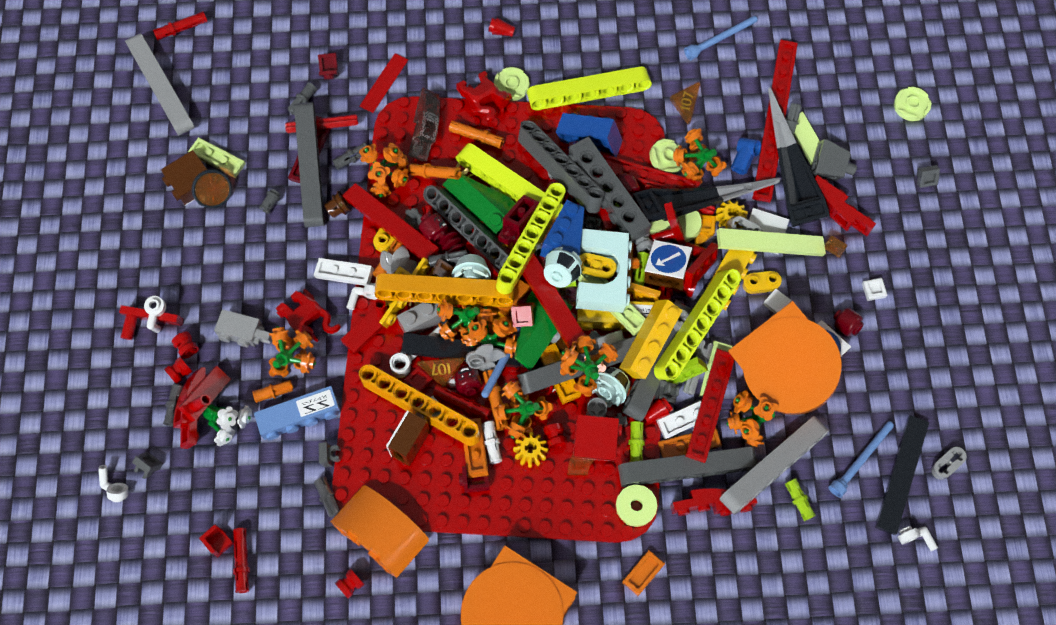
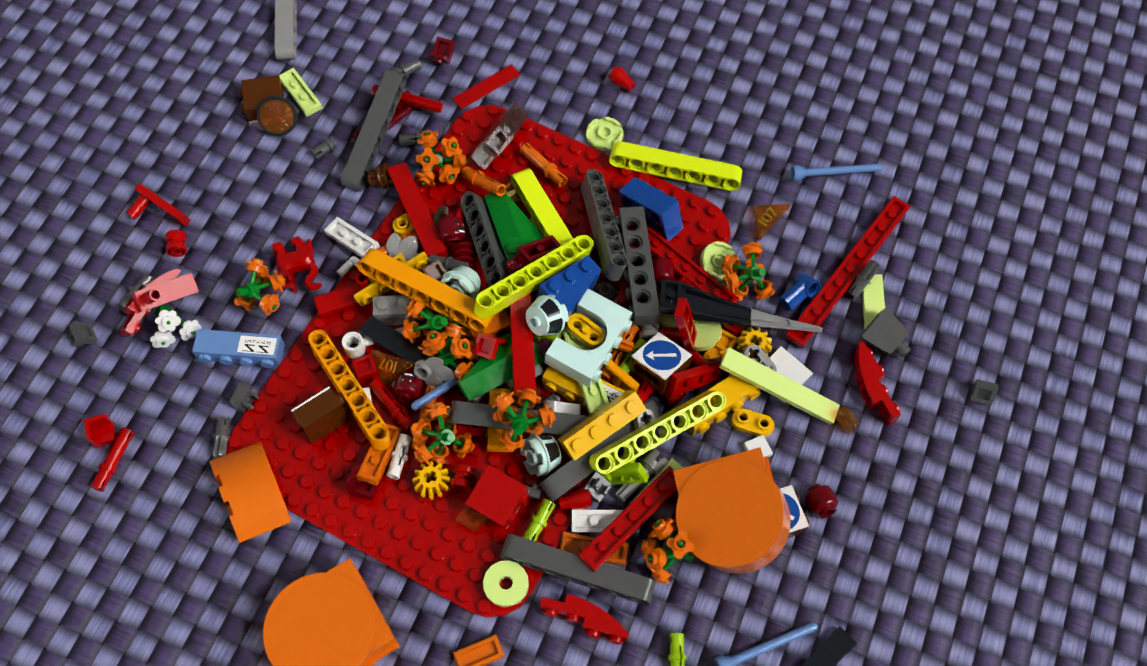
camera: 25 degrees right, 5 degrees down
white plate [98,465,129,502] -> none
white plate [144,296,166,333] -> none
red wheel [164,357,192,384] -> none
light grey hinge [214,309,272,347] -> none
orange axle [252,380,293,403] -> none
red wheel [335,569,365,599] -> none
red animal [456,71,512,122] -> none
light grey wheel [586,398,607,417] -> none
light grey beam [719,416,829,515] -> none
black plate [768,88,830,227] -> none
white tile [862,278,887,301] -> none
yellowish green tile [894,87,932,121] -> none

